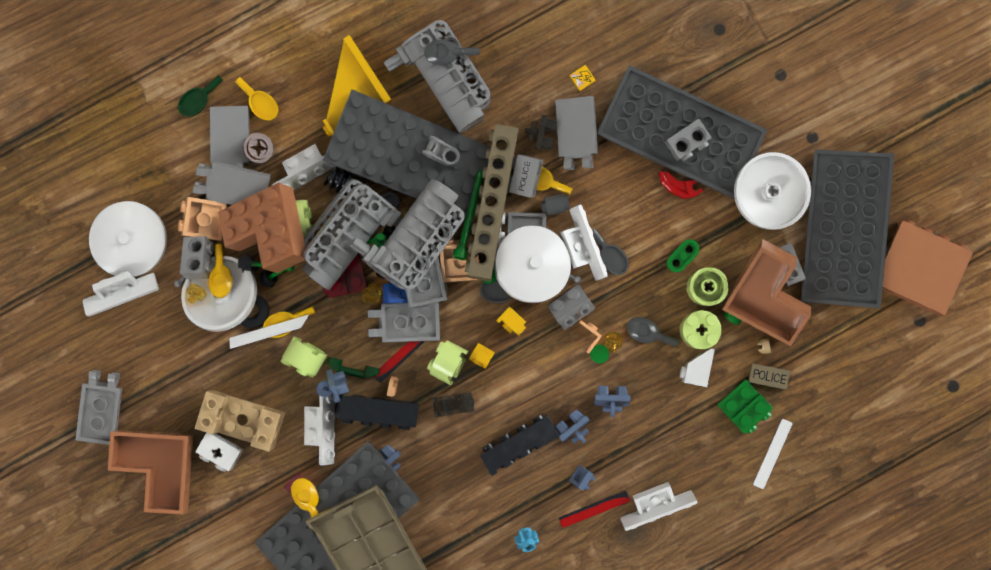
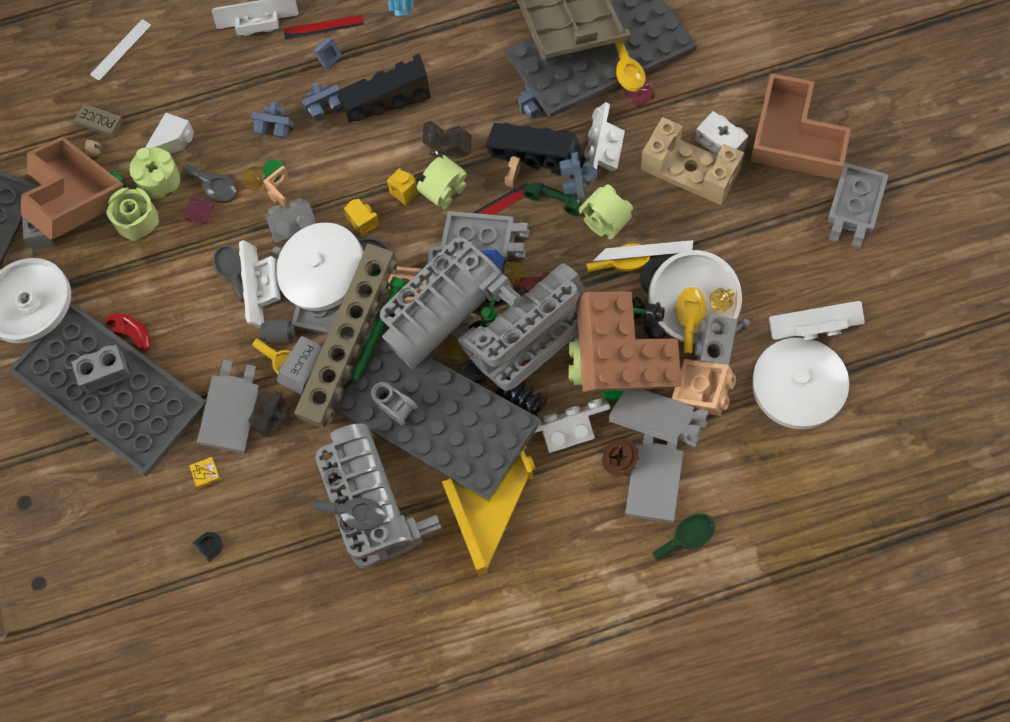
camera: 165 degrees left, 20 degrees down
yellow piece [235,77,279,121] -> none
green plate [666,239,699,273] -> none
green plate [716,379,773,434] -> none
none -> clear pink tile [184,196,214,225]
none -> black tile [193,532,223,562]

